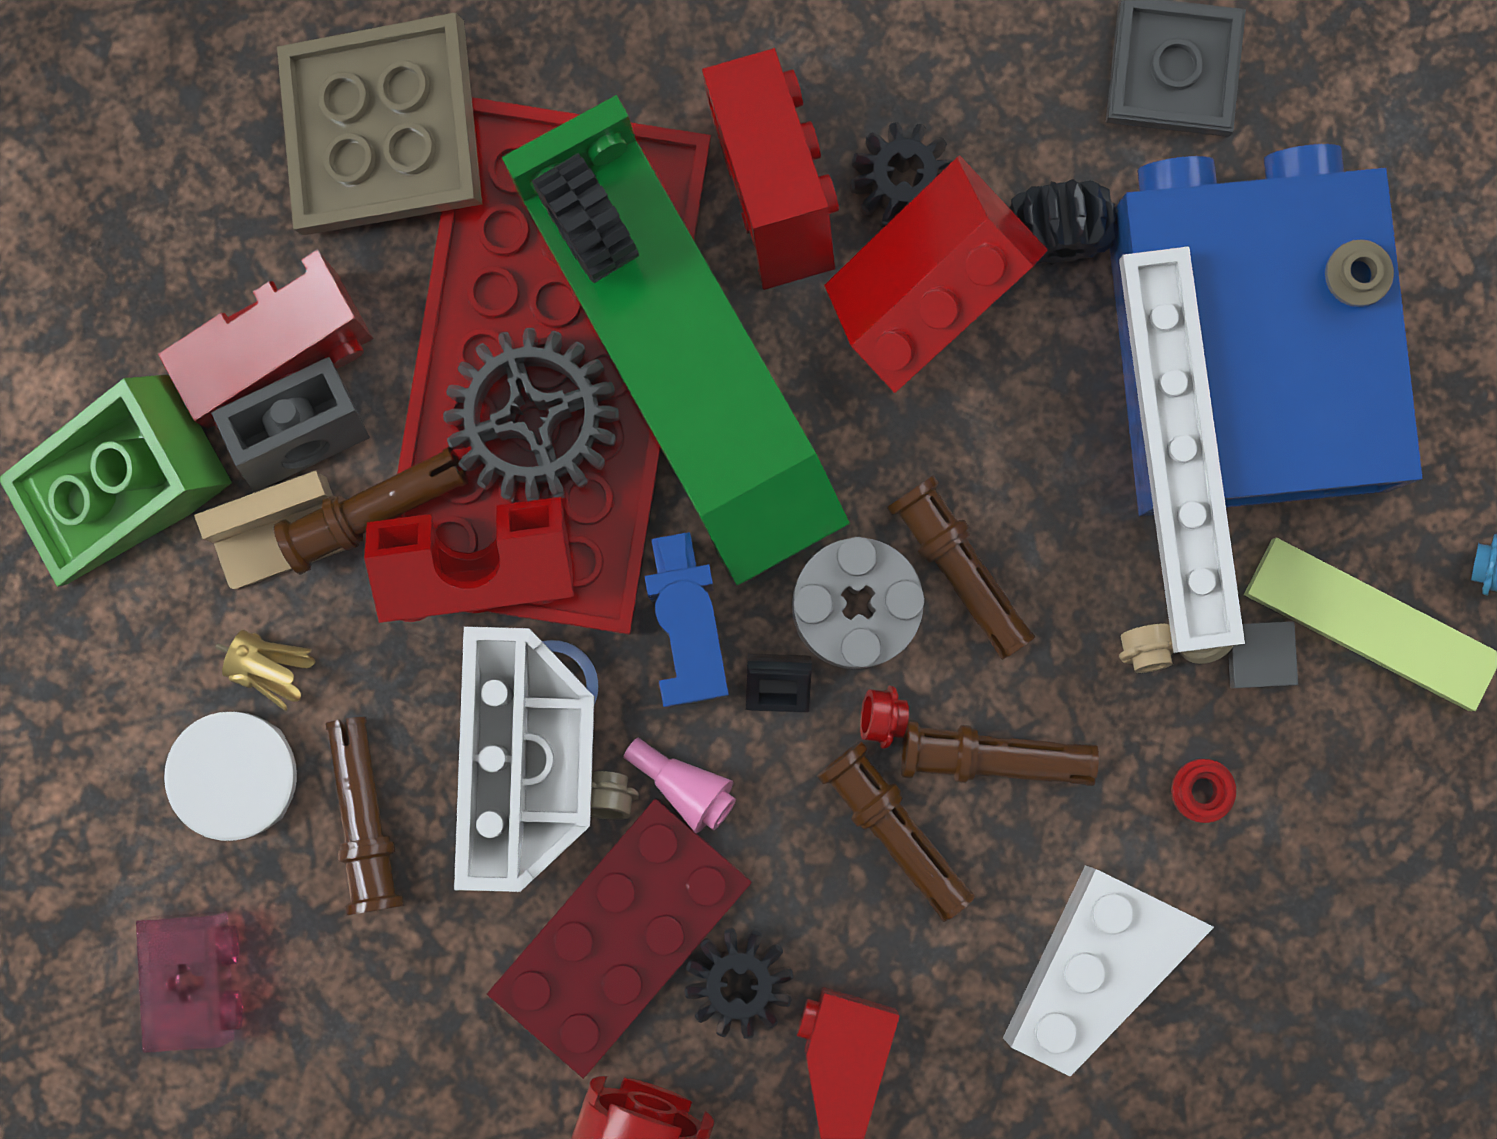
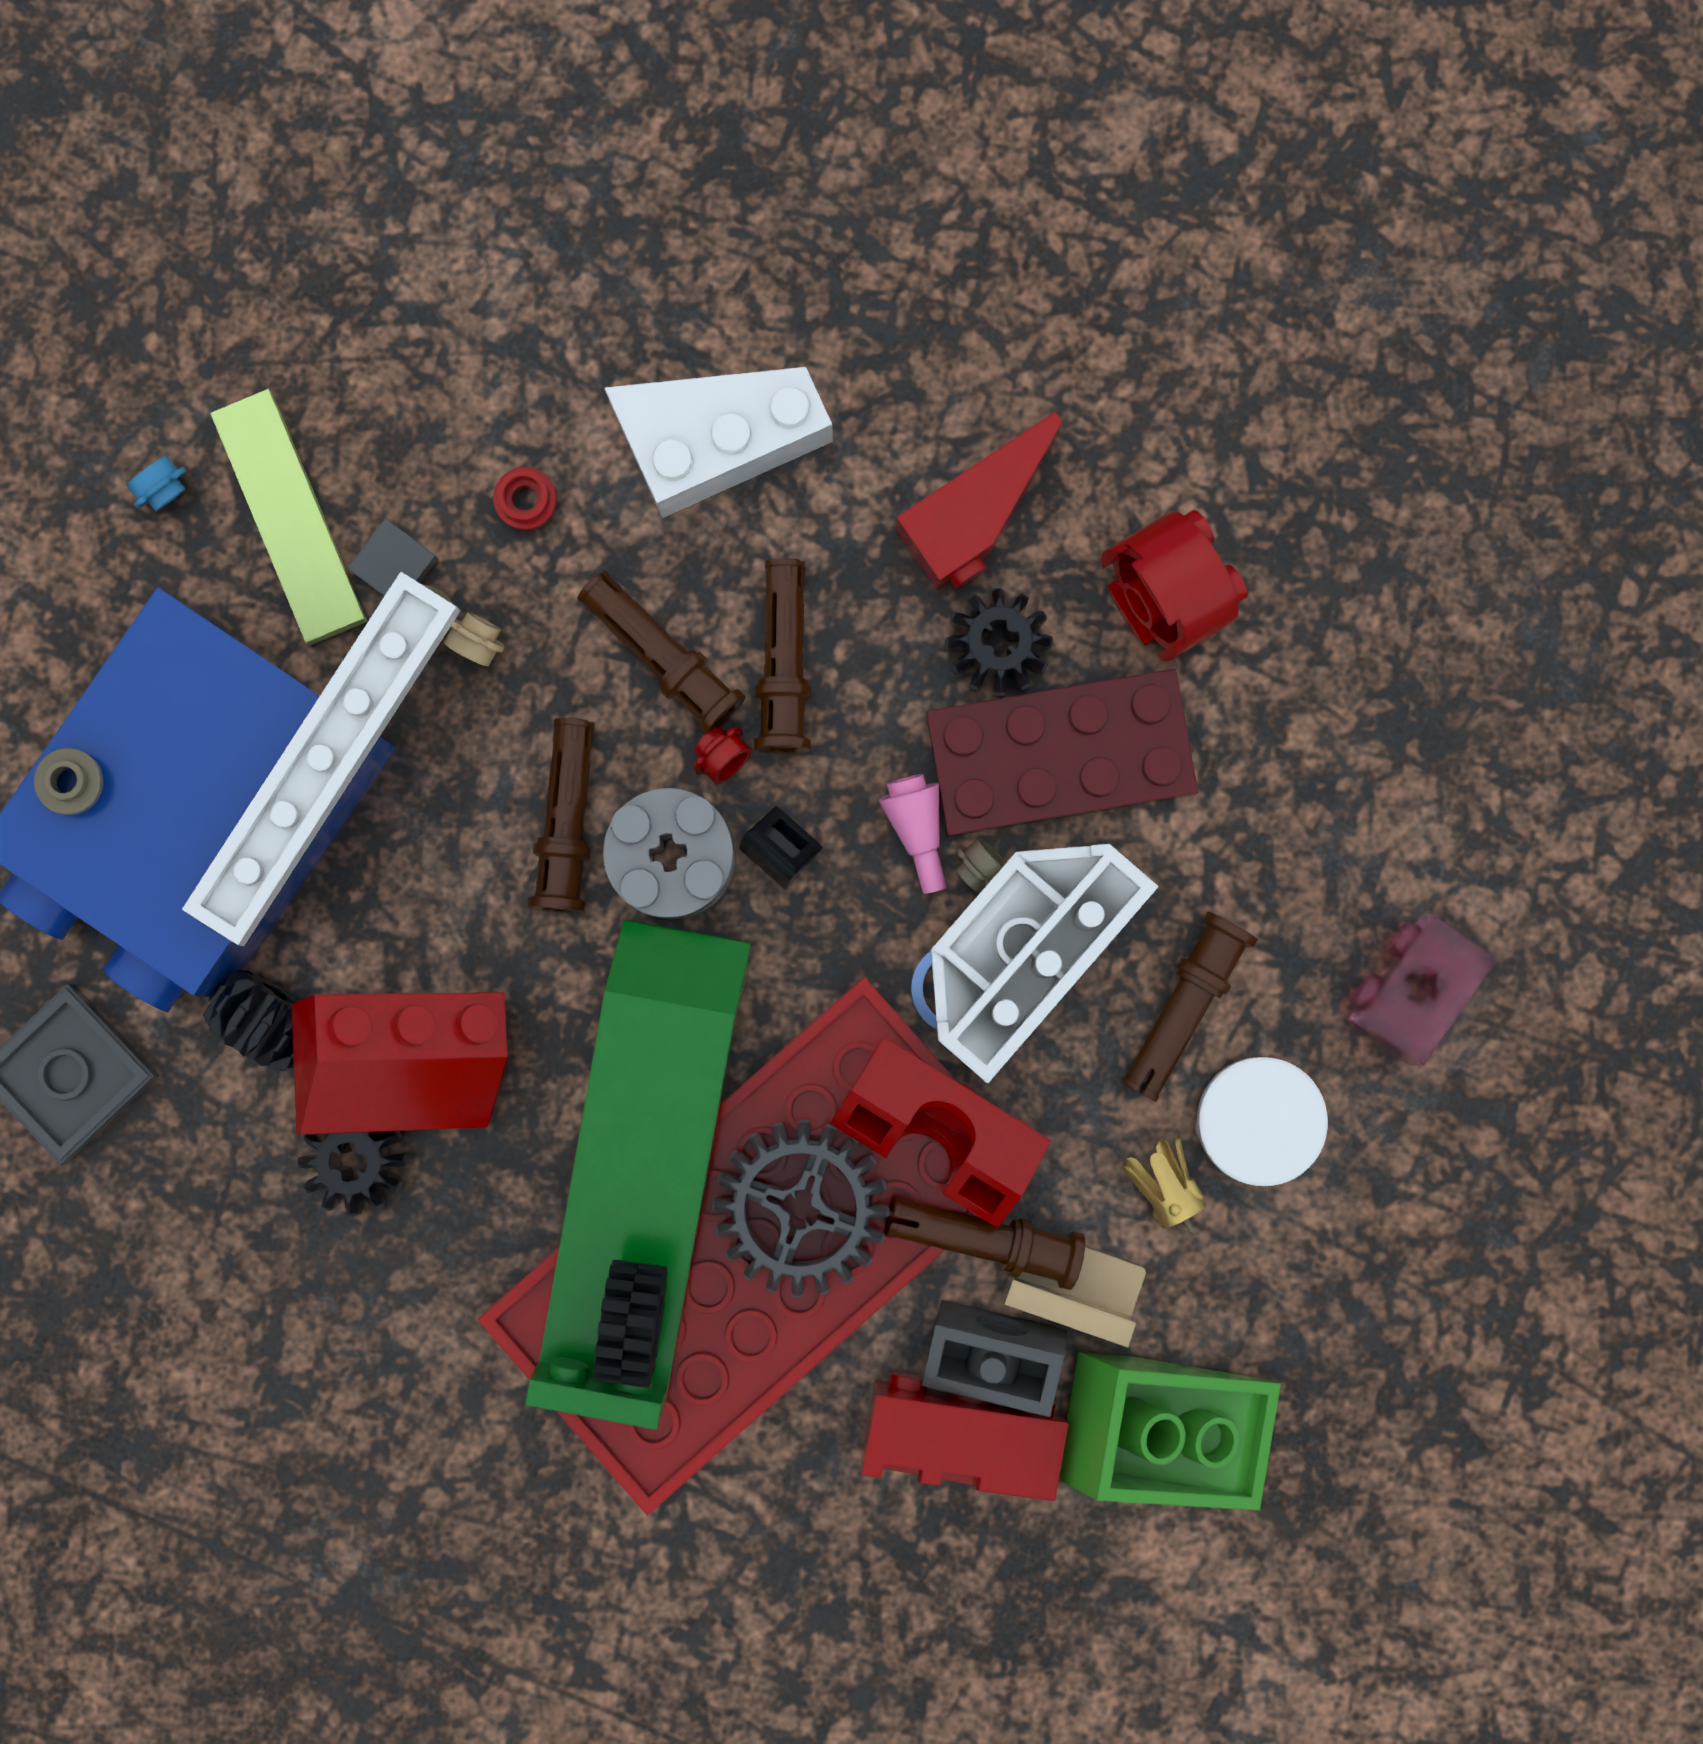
camera: 135 degrees left, 0 degrees up
dark tan plate [277,12,482,235] -> none
blue hips [644,532,729,707] -> none
red wedge [702,48,839,290] -> none

